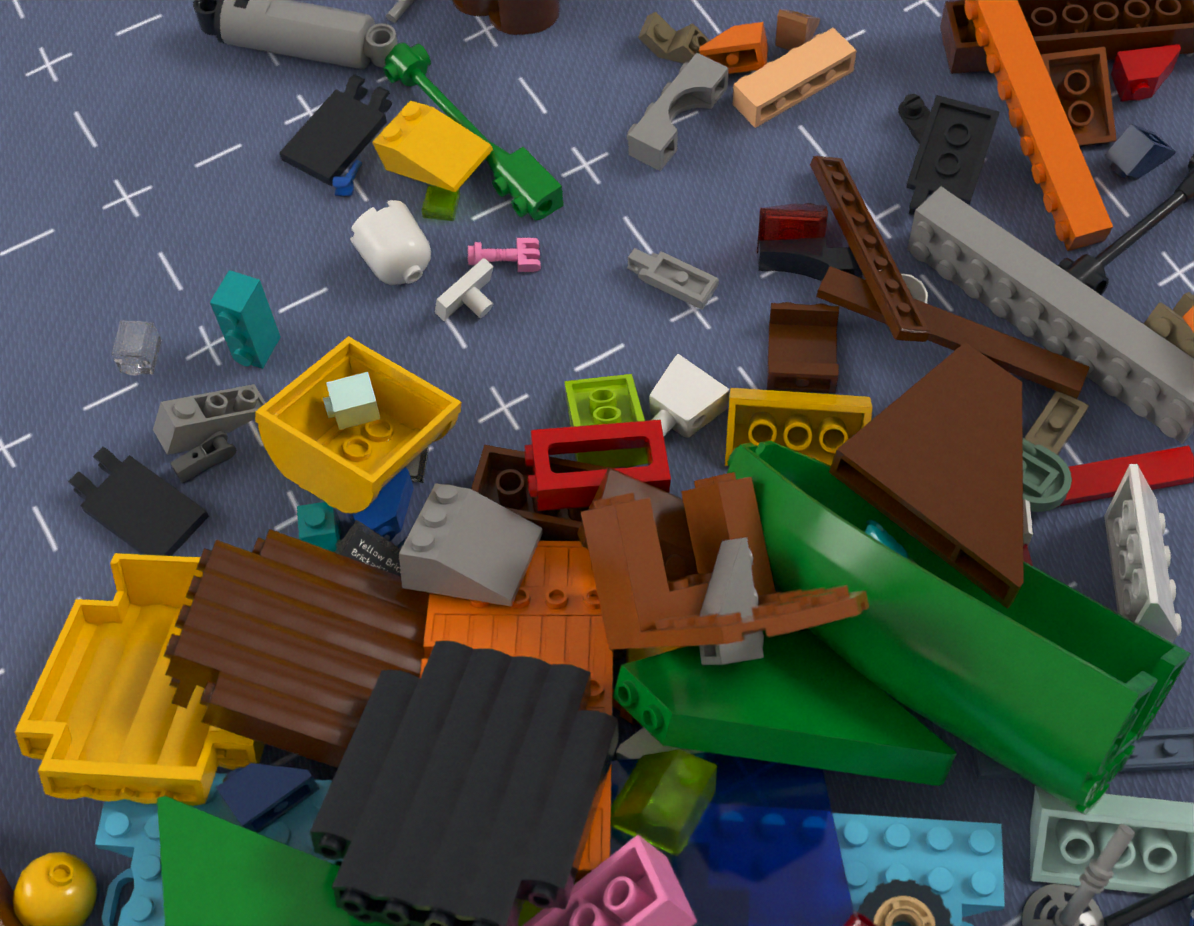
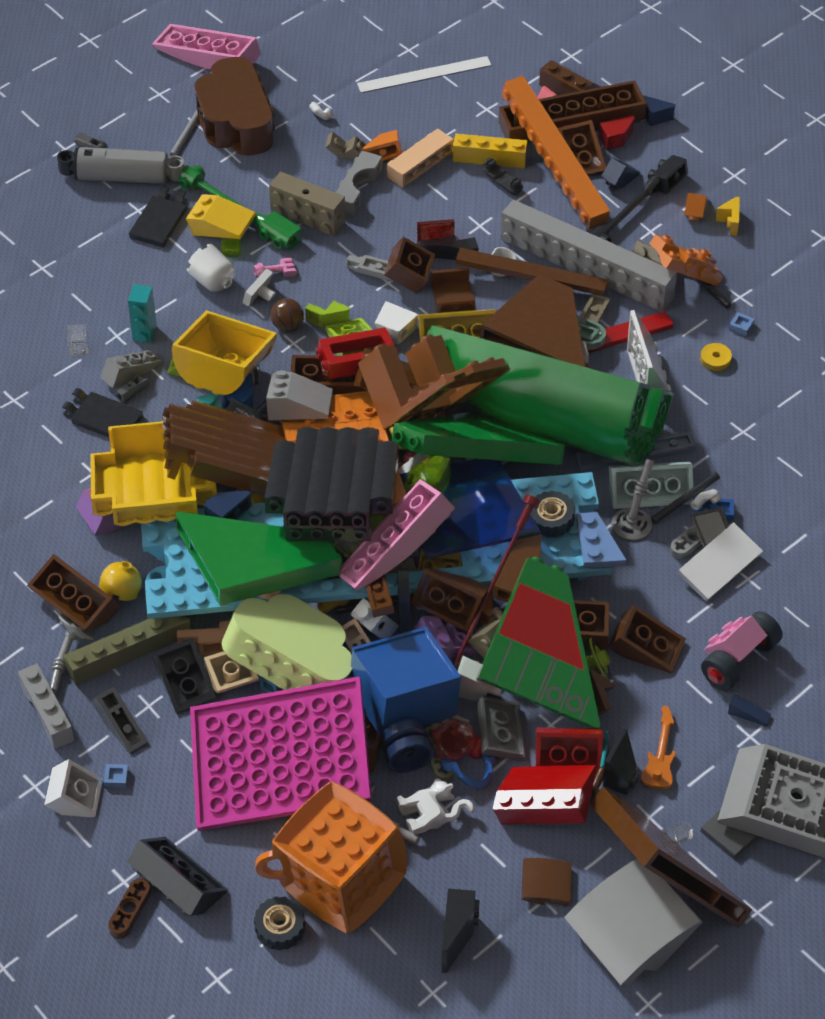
camera: 15 degrees left, 10 degrees down
light aqua brick [323,372,381,430] -> none
blue hand [333,160,362,196] -> none
light grey slope [699,537,764,665] -> none
medium nougat slope [775,9,820,50] -> none
reddish brown tile [810,156,931,342] -> none
black tile [906,95,1000,215] -> none
none -> dark tan brick [269,171,346,237]
none -> reddish brown piece [270,298,304,332]
none -> lime slope [305,301,350,328]
none -> reddish brown brick [384,236,435,293]
none -> yellow brick [453,133,527,169]

